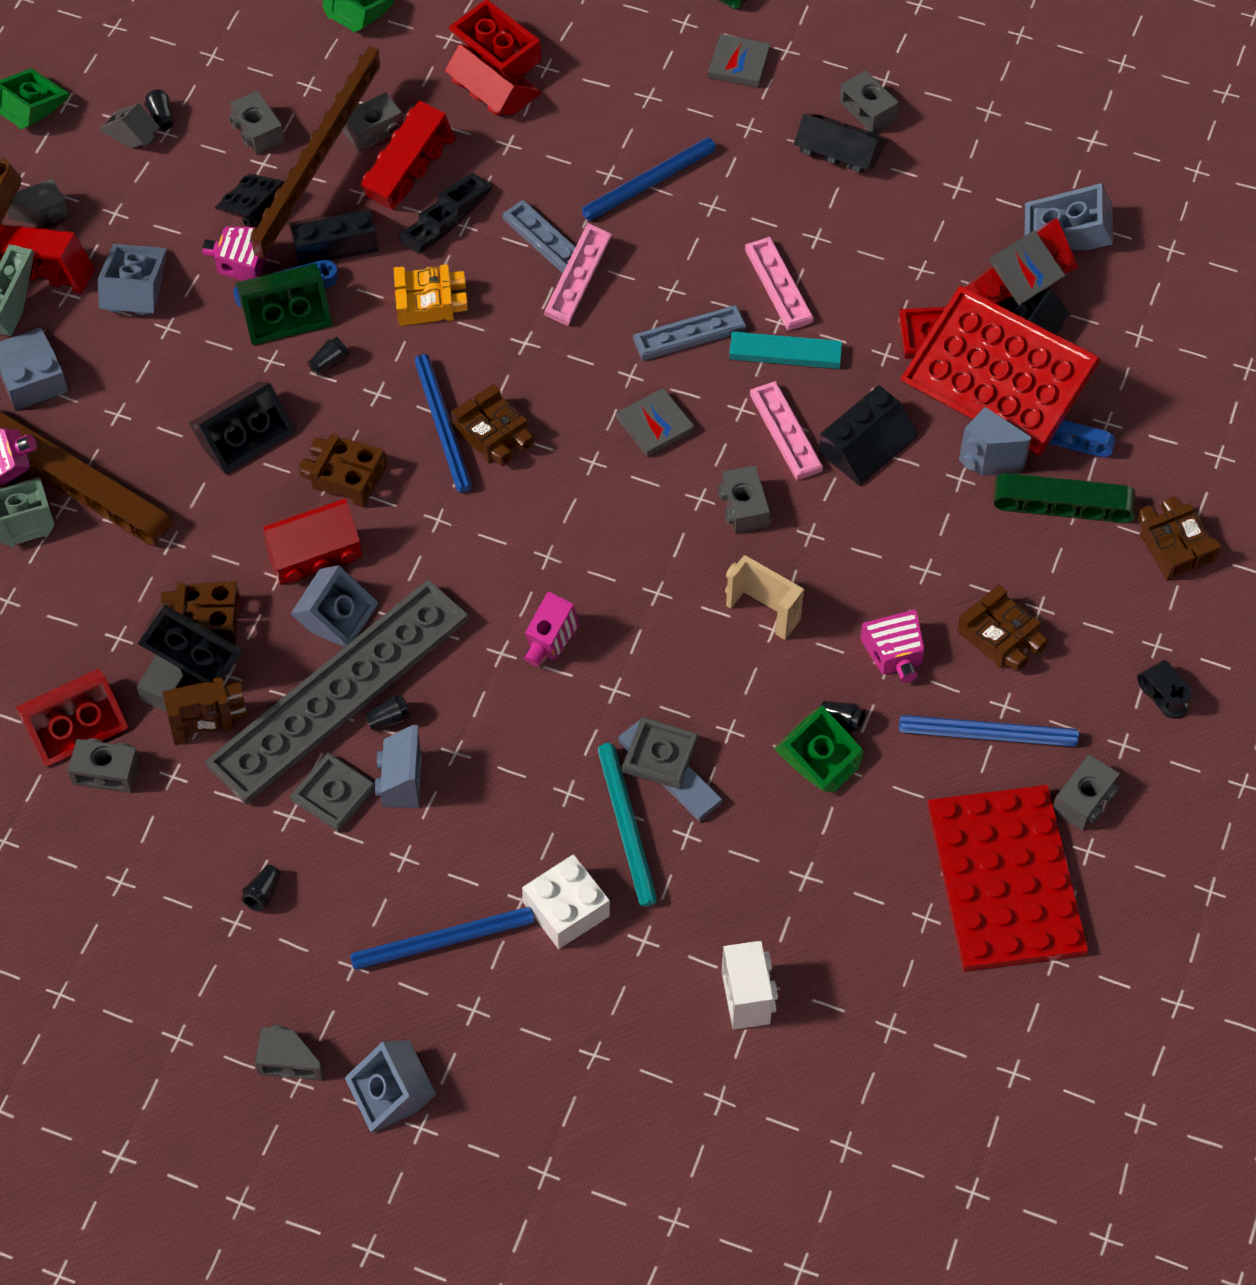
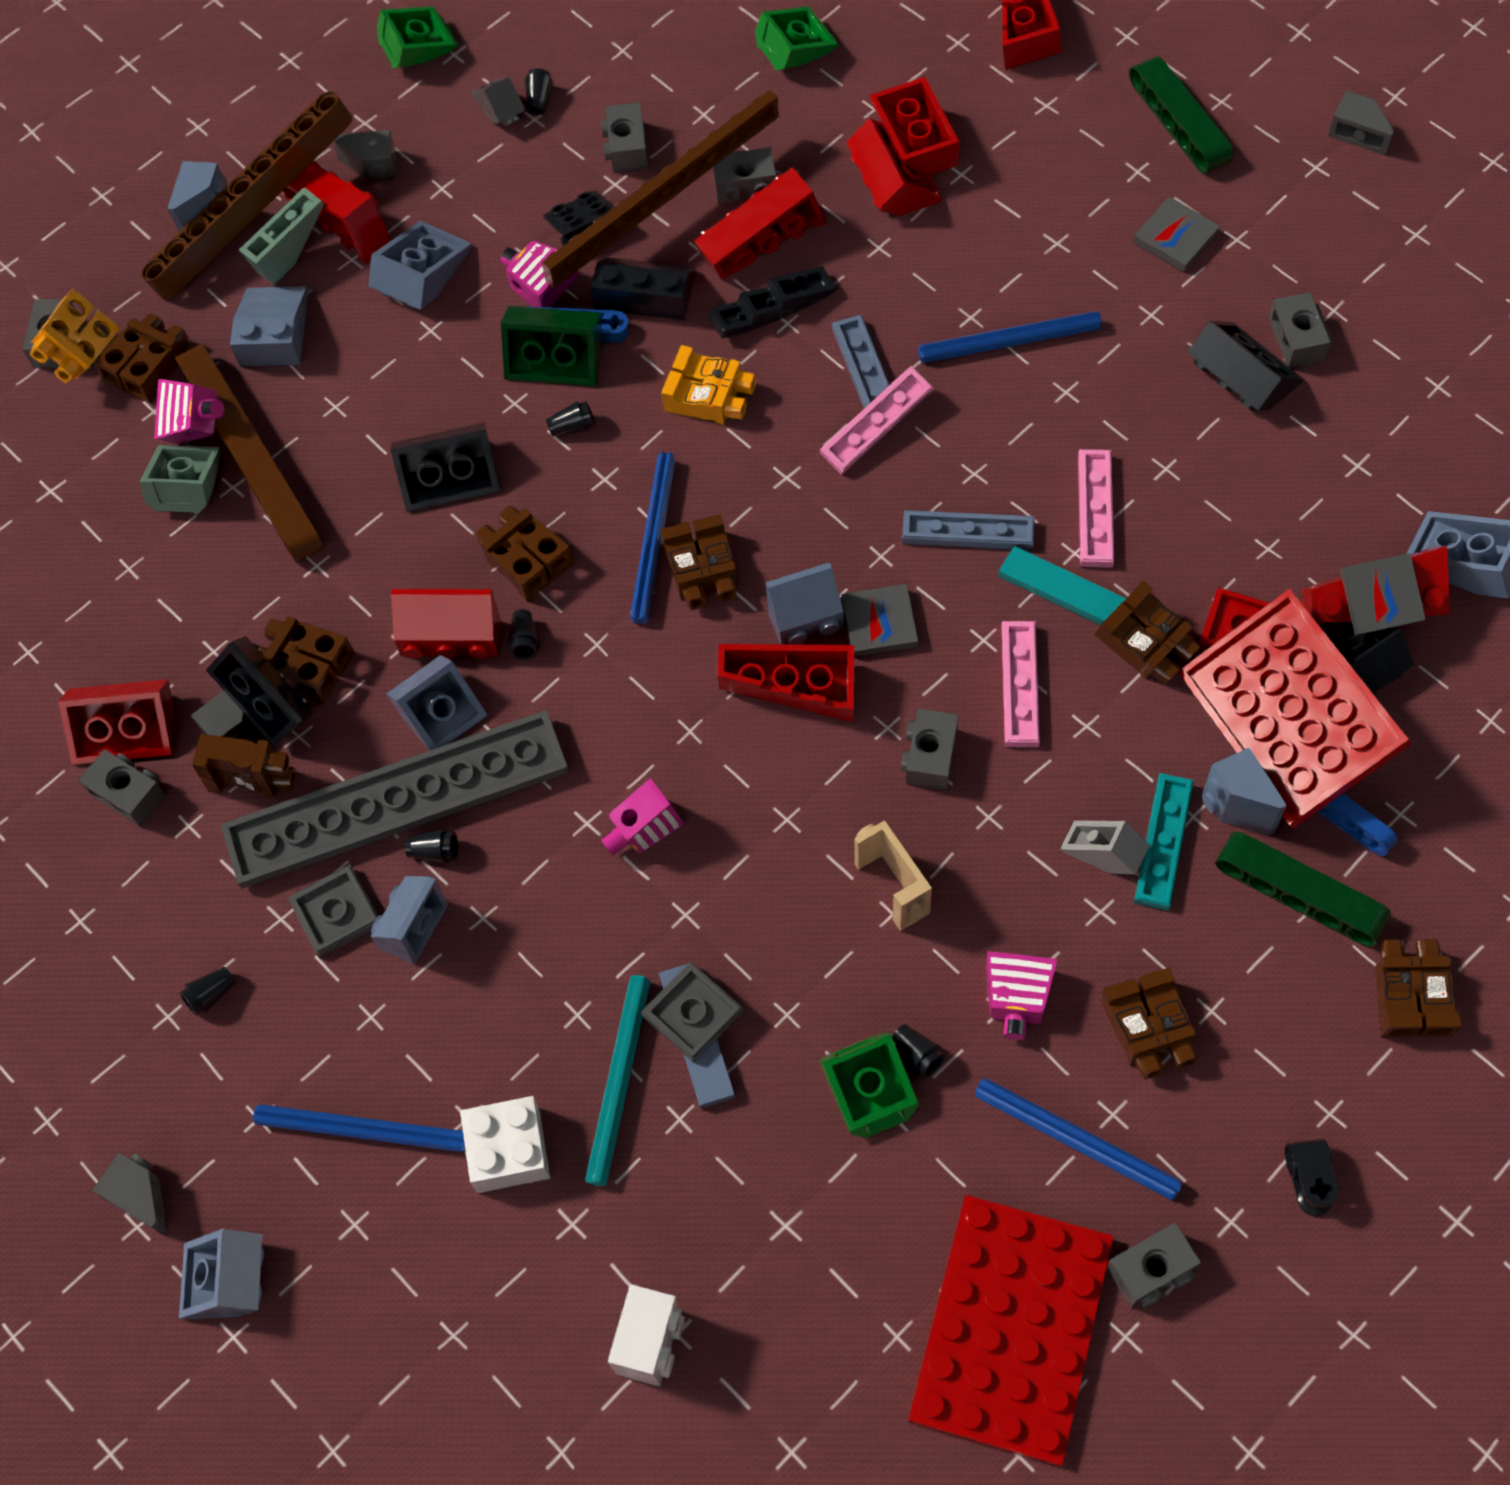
camera: 30 degrees right, 5 degrees up
black slope [818,385,918,486] -> none
none -> black cone [507,609,540,660]
none -> red wedge [717,644,854,723]
none -> sand blue slope [766,562,844,645]
none -> light grey slope [1060,820,1150,875]
none -> reddish brown hips [1094,580,1200,684]
none -> teal tile [1134,773,1194,911]

